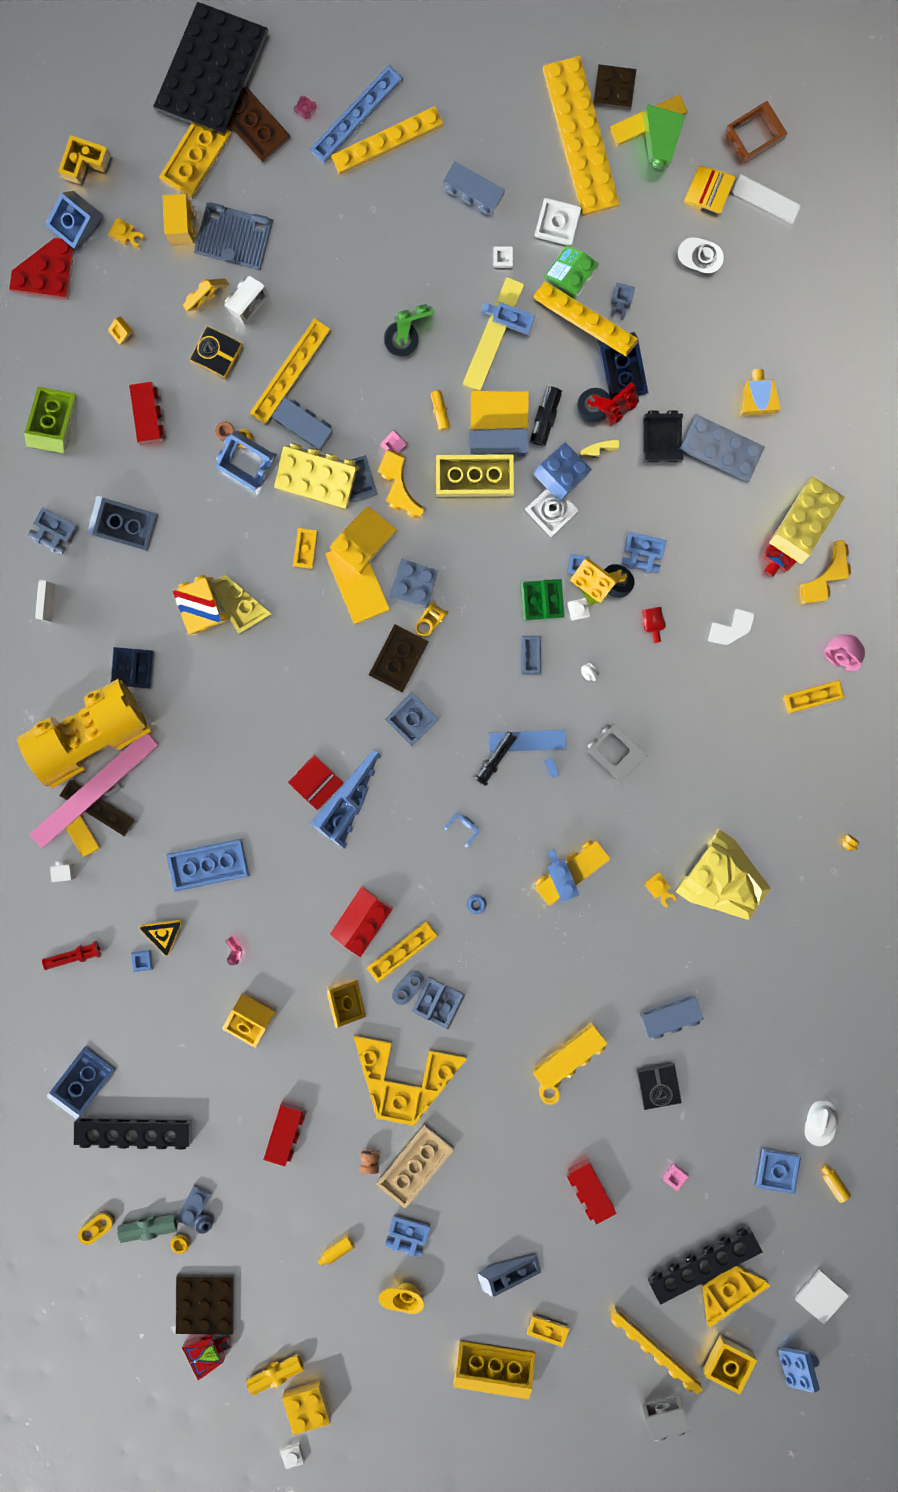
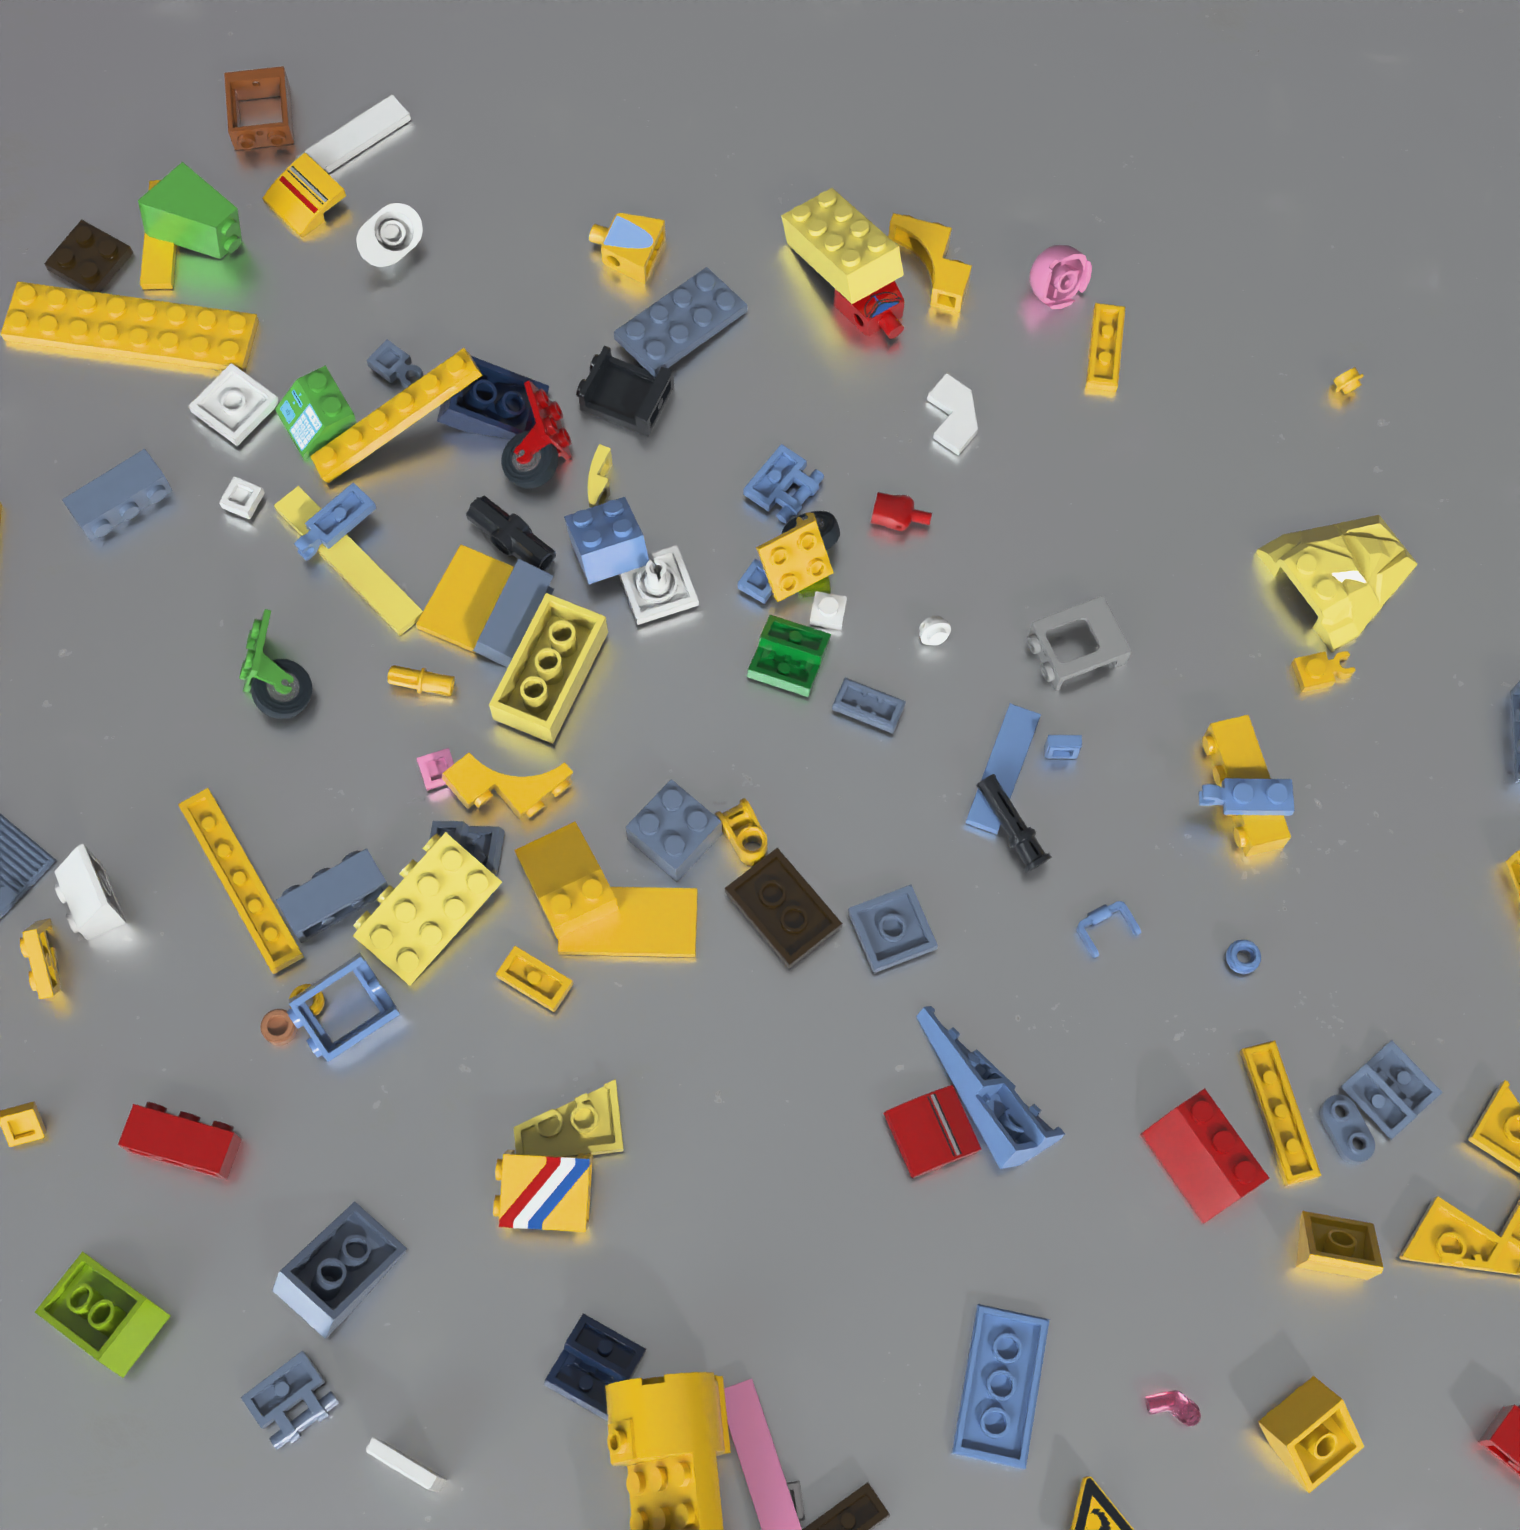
camera: 70 degrees left, 20 degrees down
black slope [189,326,243,378] -> none

